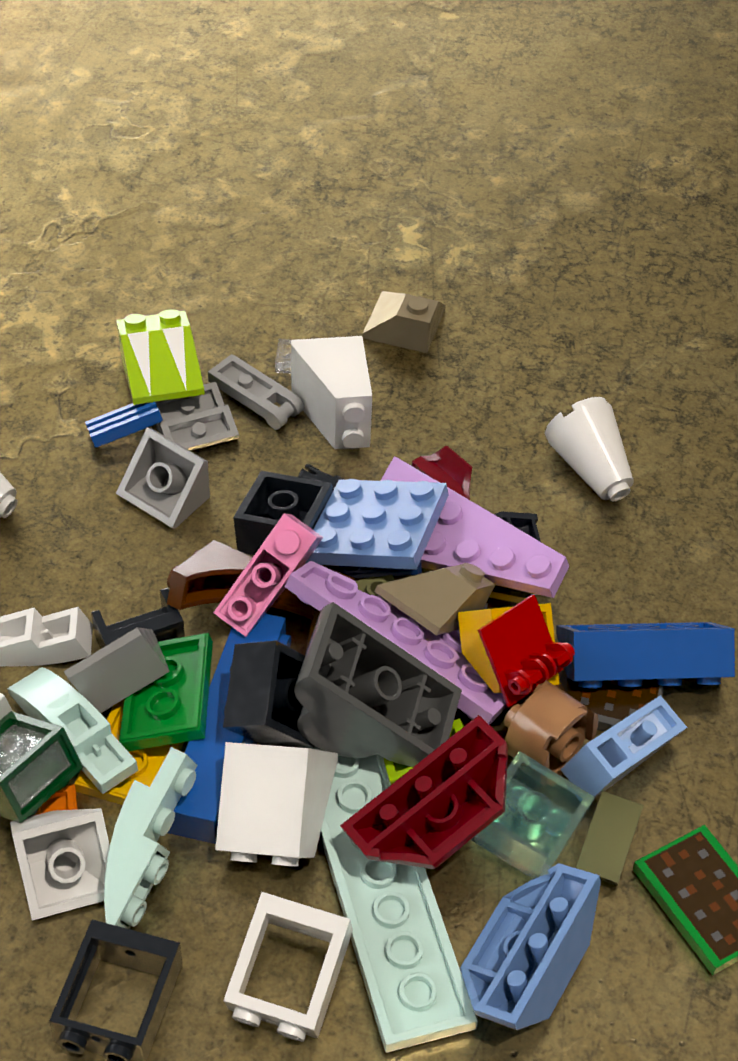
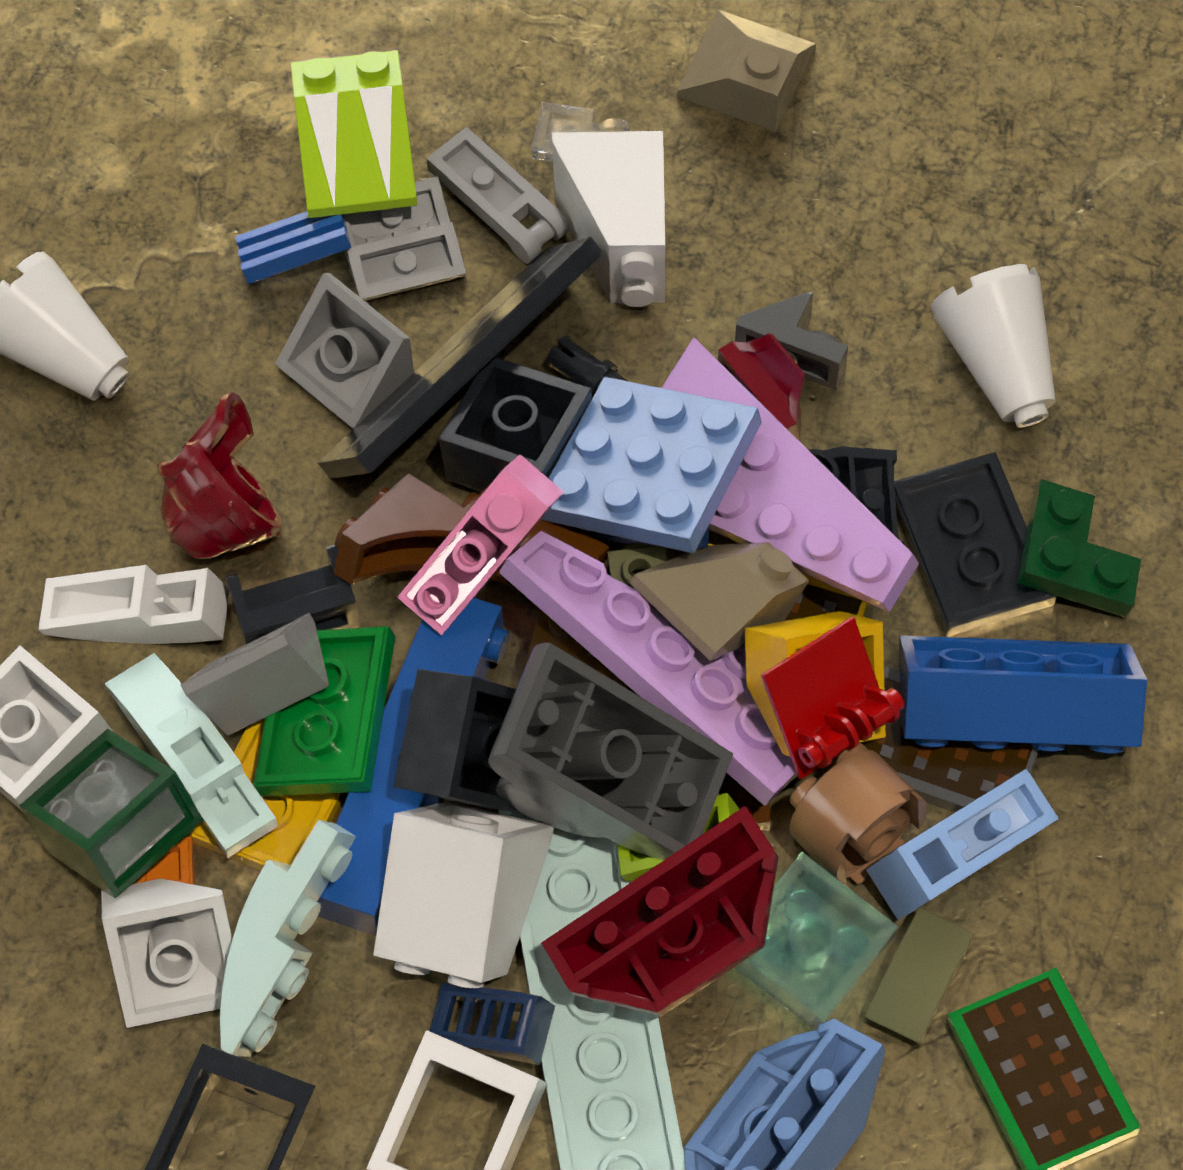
camera: 10 degrees right, 15 degrees up
none -> dark red head [157,392,282,559]
none -> black tile [317,236,603,478]
none -> dark blue slope [429,983,555,1065]
none -> dark grey slope [735,292,848,391]
none -> black tile [894,452,1056,637]
none -> dark green plate [1017,479,1141,617]

